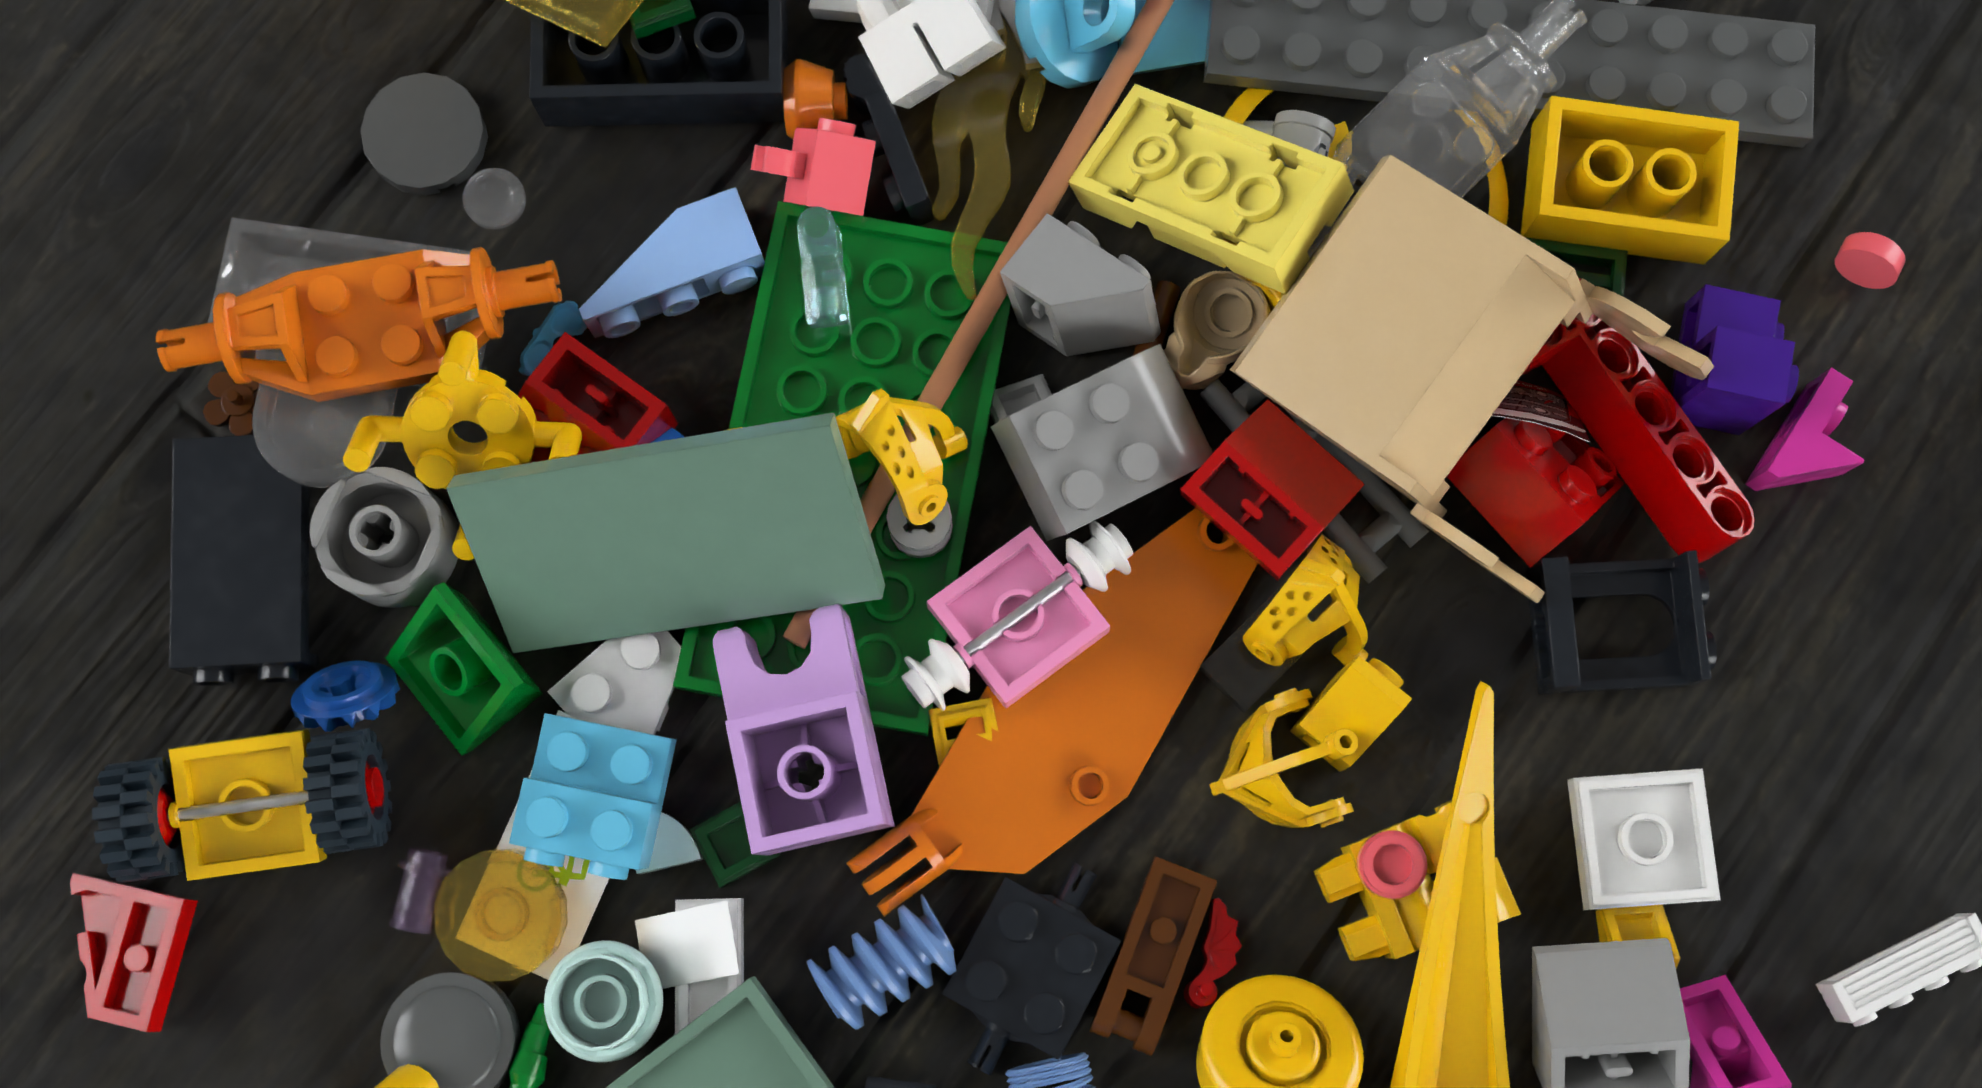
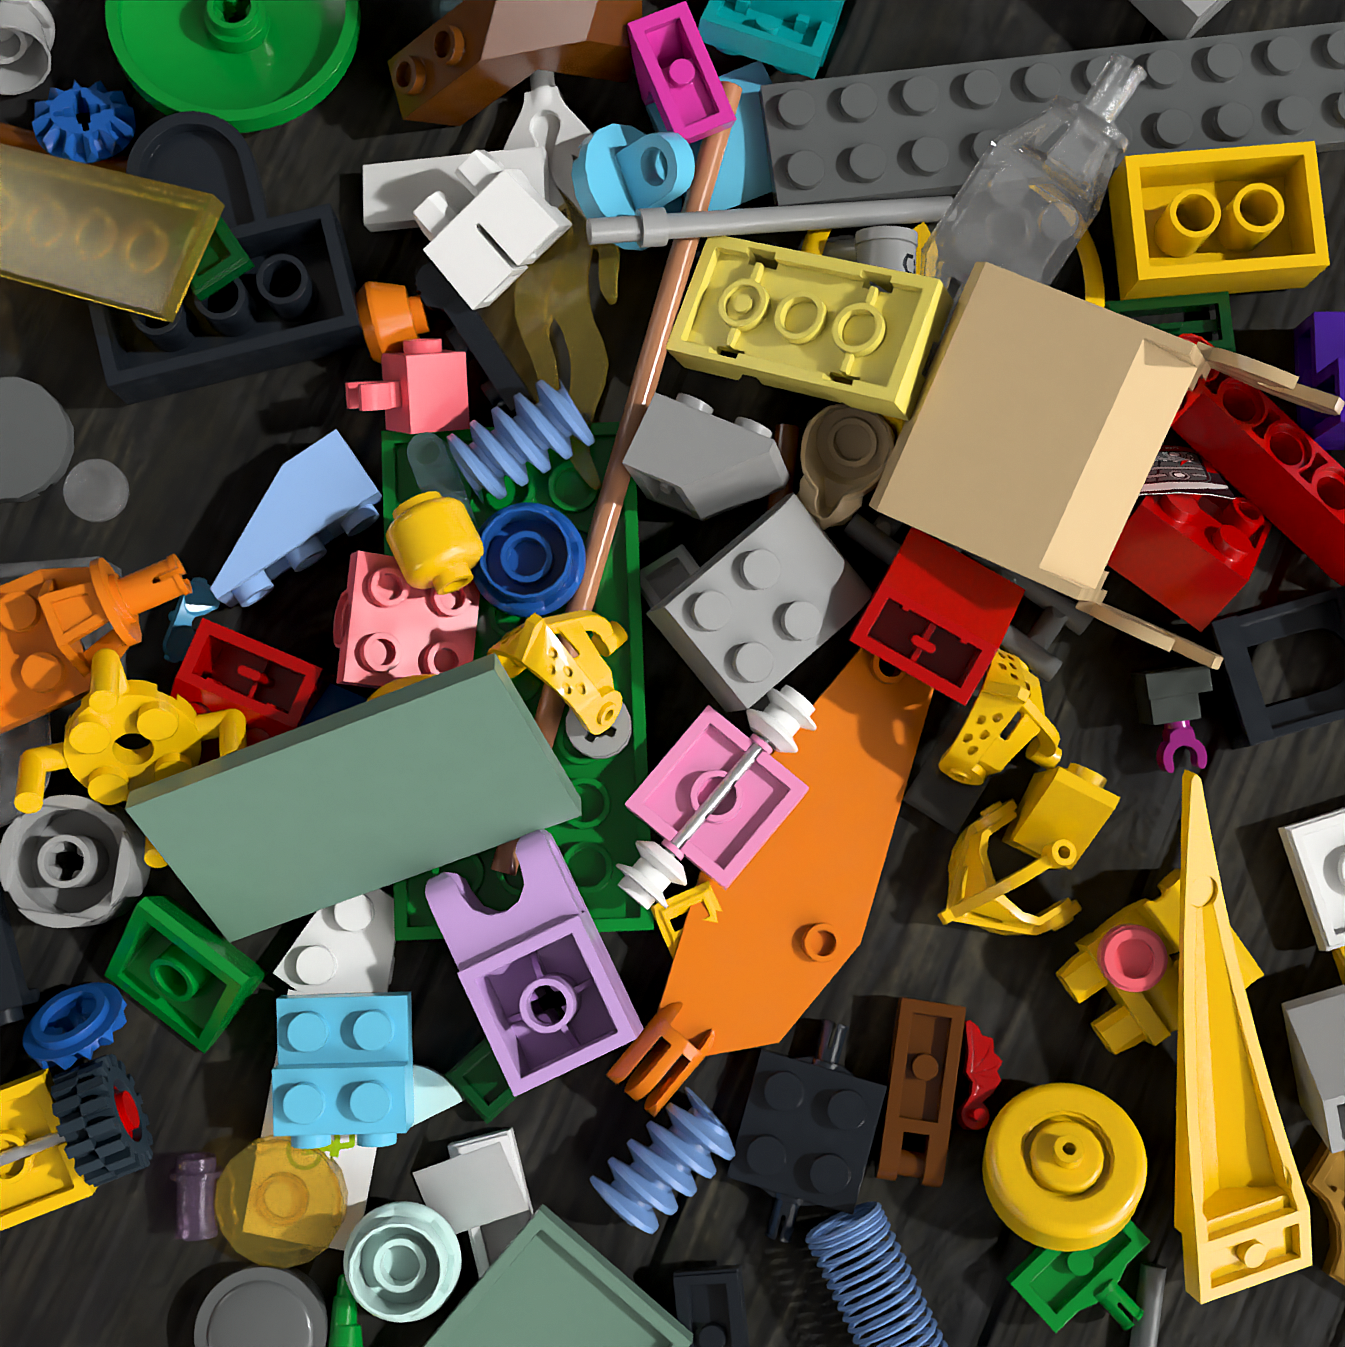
camera: 15 degrees left, 5 degrees up
none -> coral plate [333,550,480,689]
none -> yellow head [386,491,484,595]
none -> medium blue piece [447,379,595,503]
none -> blue piece [471,502,586,617]
none -> light grey bar [586,196,955,248]
none -> pearl dark grey piece [1131,664,1213,773]

